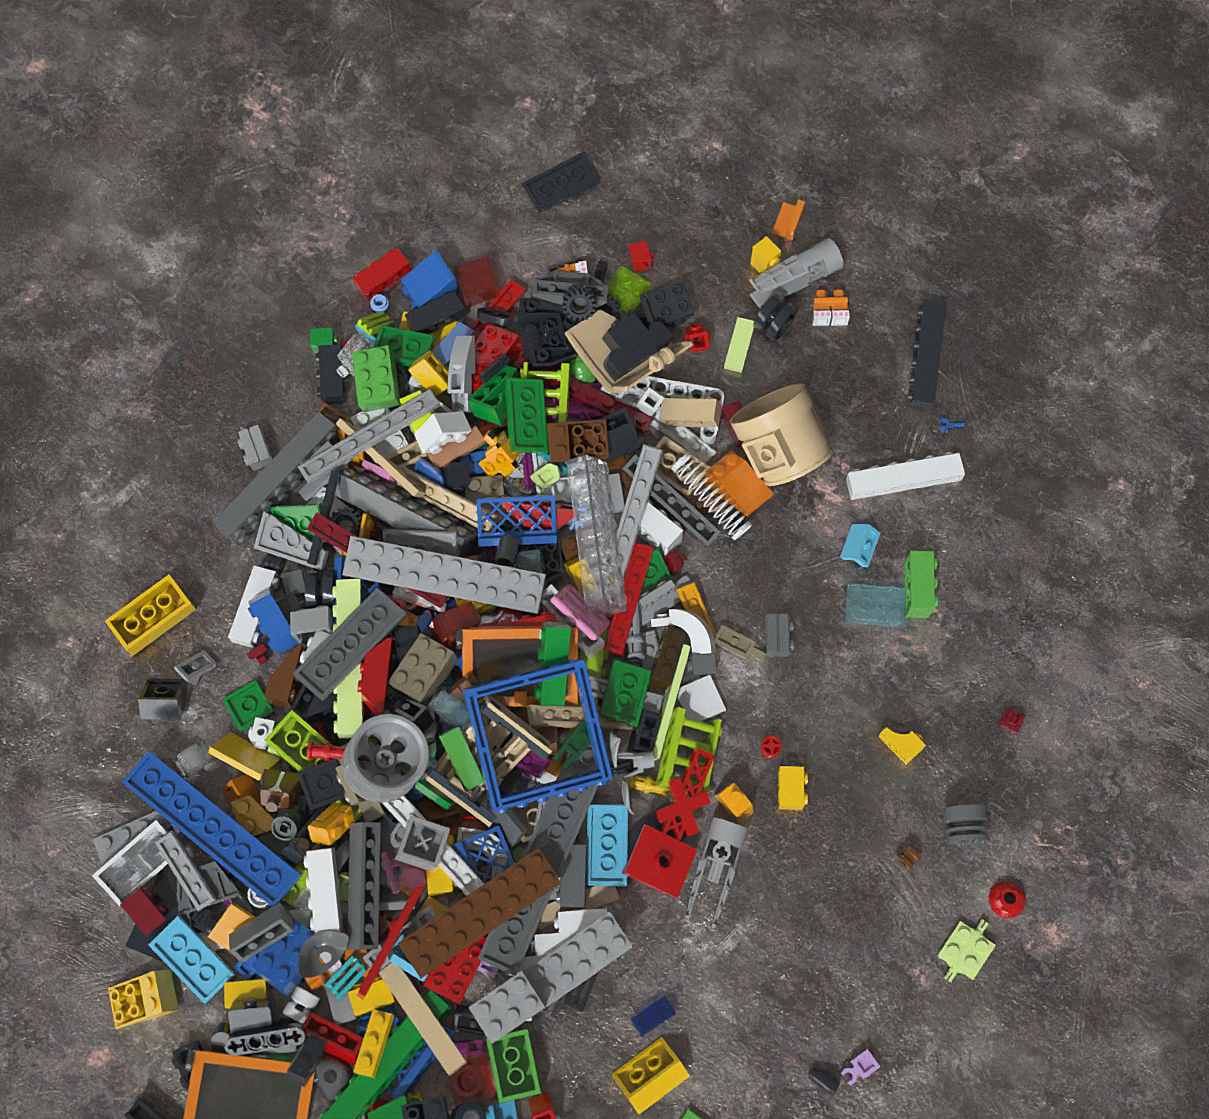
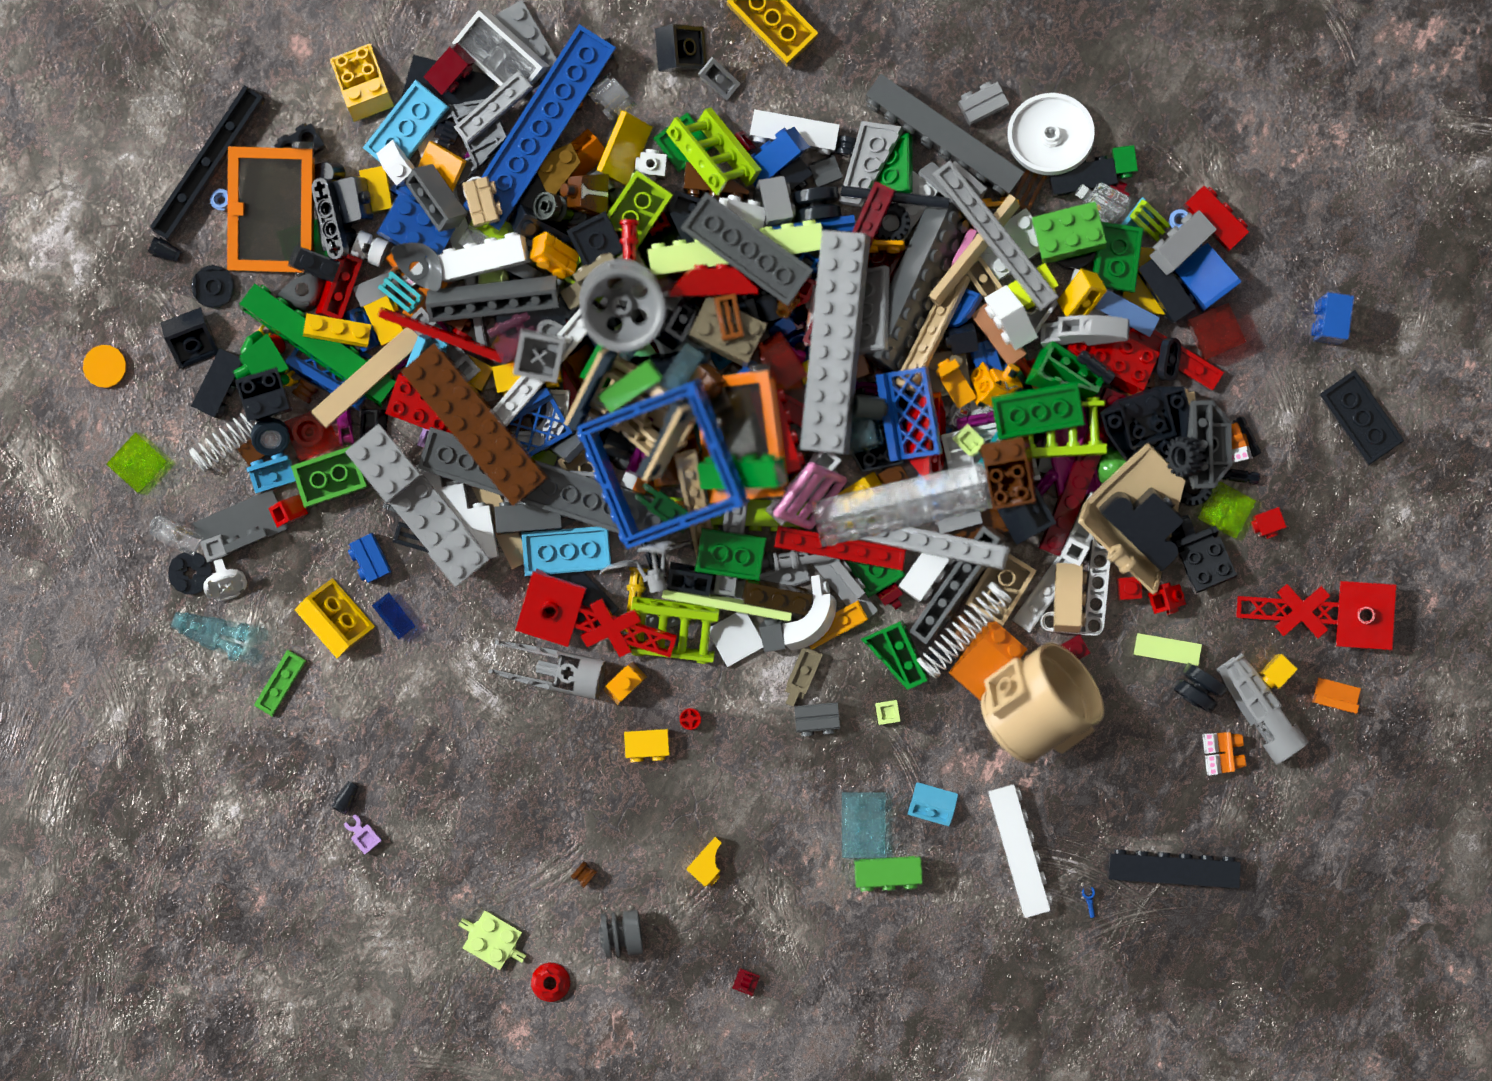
camera: 90 degrees right, 15 degrees up
none -> reddish brown wheel [291,378,318,404]
none -> blue brick [348,533,392,583]
none -> white slope [376,140,415,187]
none -> tan brick [462,177,503,227]
none -> lime fence [666,107,762,195]
none -> dark orange tile [714,294,744,342]
none -> green wedge [861,620,930,690]
none -> yellowish green plate [875,700,900,725]
none -> light orange bracket [936,358,976,409]
none -> white dish [1008,93,1095,175]
none -> red brick [1117,577,1142,601]
none -> light grey brick [1150,210,1216,275]
none -> red piece [1236,581,1396,650]
none -> blue brick [1311,292,1354,345]

